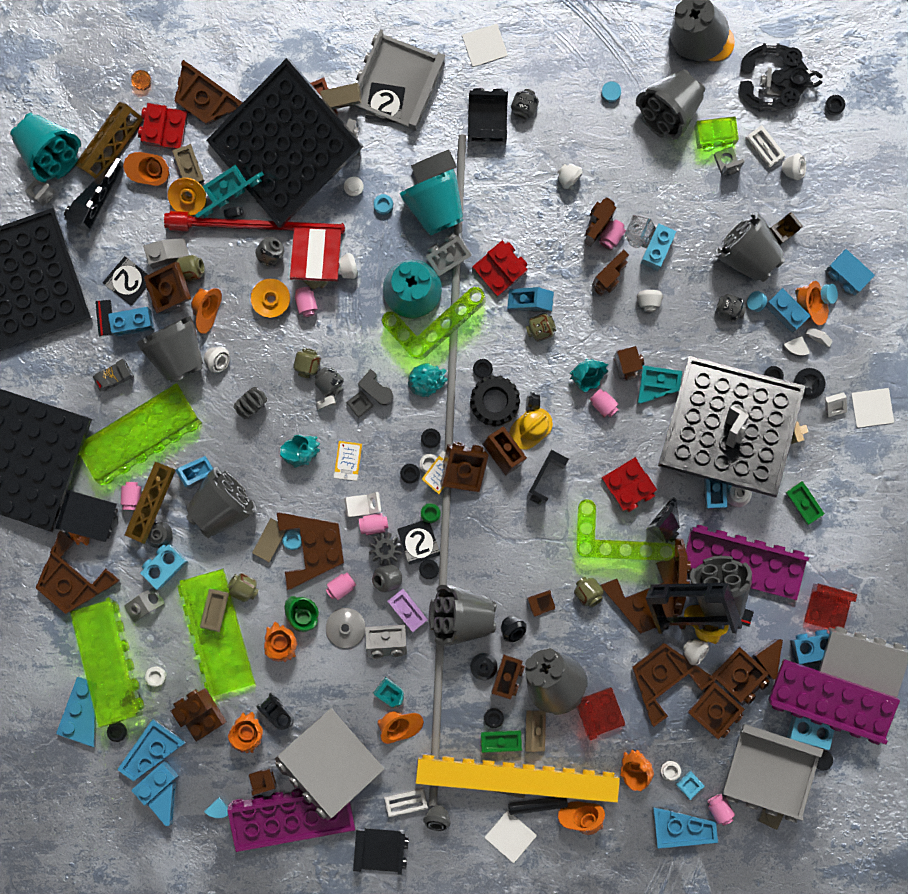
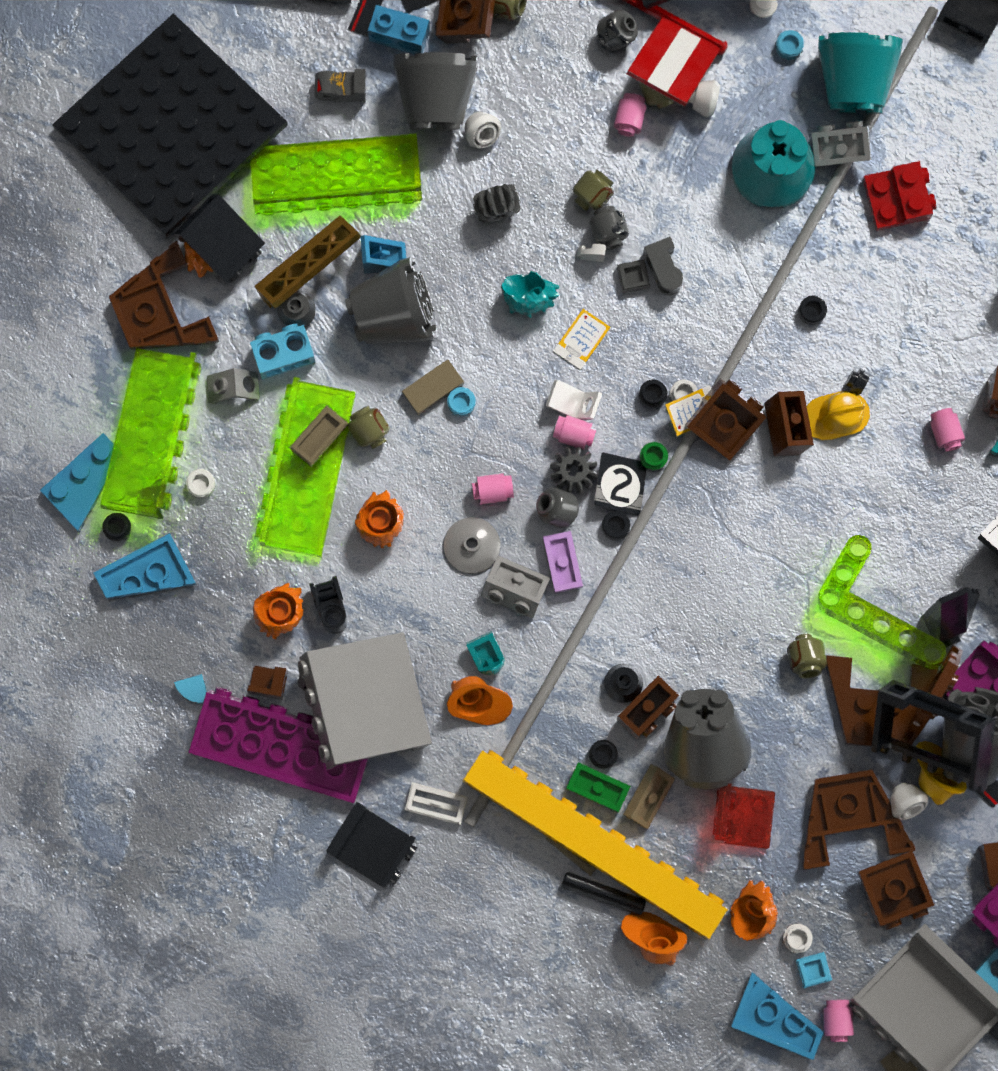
camera: 25 degrees right, 5 degrees down
bright pink brick [120,482,141,510] -> none
dark azure brick [131,761,179,806] -> none
dark azure slope [147,783,176,826] -> none
reddish brown plate [170,688,227,742] -> none
orange piece [191,288,222,333] -> none
light orange dish [251,279,290,318] -> none
reddish brown wing [277,512,344,590] -> none
green hair [284,596,319,632] -> none
clear neon green beam [381,287,486,360] -> none
teal hair [408,363,448,398] -> none
dark grey slope [411,150,457,184] -> none
black plate [421,428,441,448] -> none
dark grey cone [423,805,451,831] -> none
dark grey cone [429,585,497,646] -> none
black tyre [470,375,520,427] -> none
white sticker [485,811,537,863] -> none
black cone [501,617,527,642] -> none
dark azure slope [507,287,554,312] -> none
olive head [526,313,556,342] -> none
black panel [527,449,569,505] -> none
reddish brown panel [527,590,555,617] -> none
teal hair [569,358,609,392] -> none
red plate [601,457,657,513] -> none
reddish brown plate [712,647,770,706] -> none

